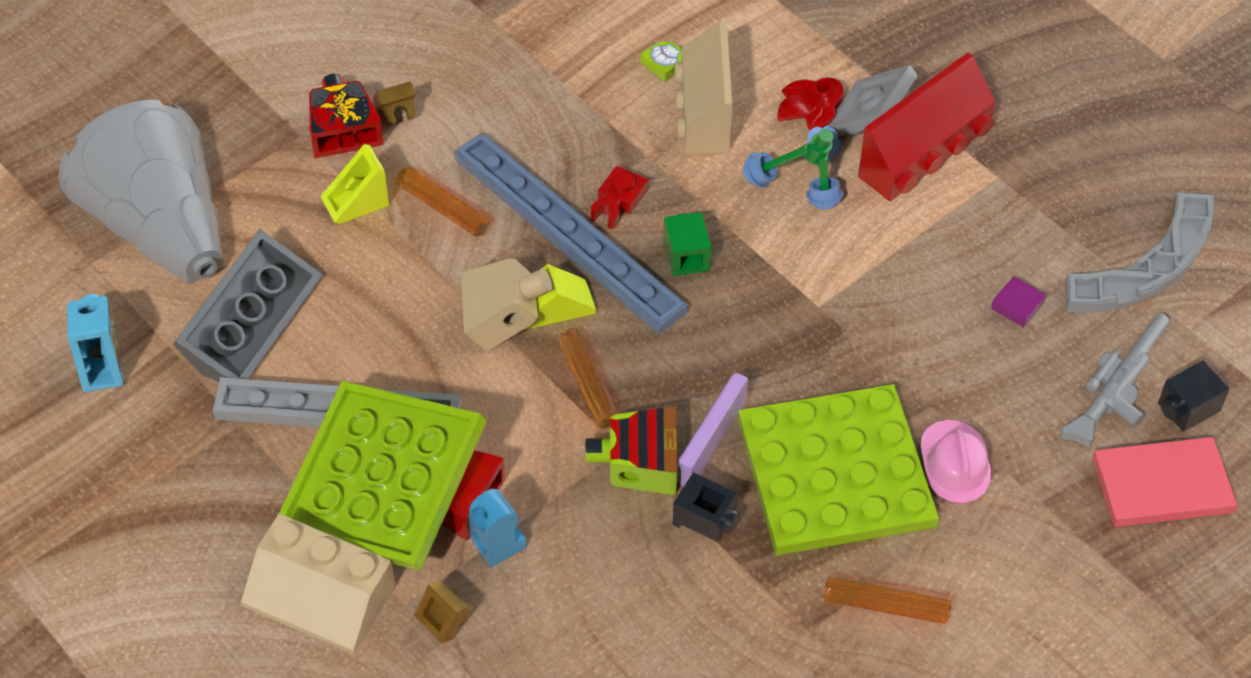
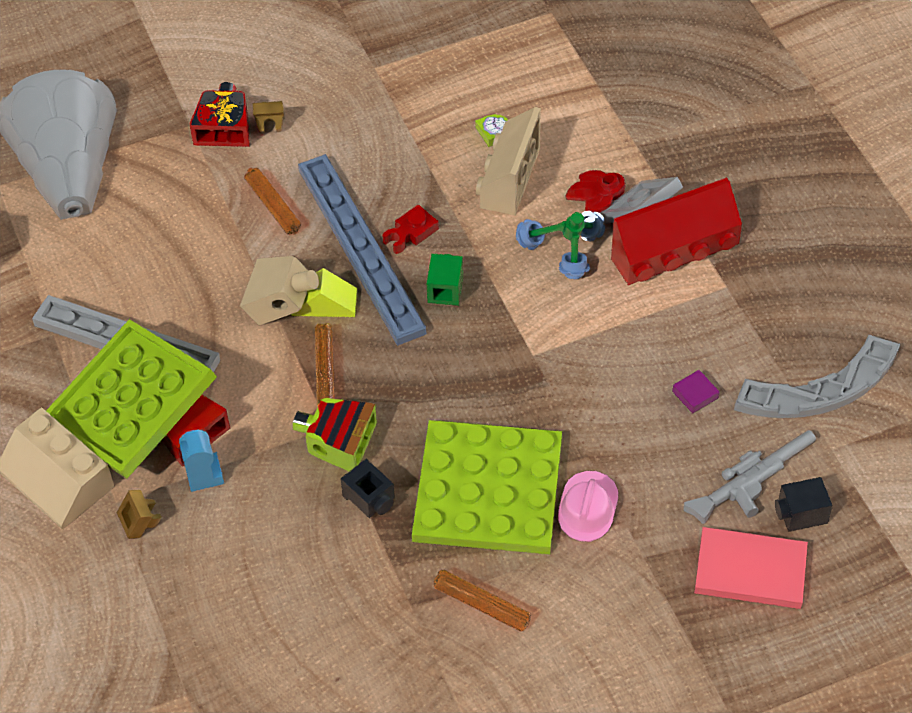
camera: 20 degrees right, 0 degrees up
dark grey slope [173,229,323,382] -> none
neon yellow slope [320,144,389,224] -> none
lavender tile [677,373,748,487] -> none

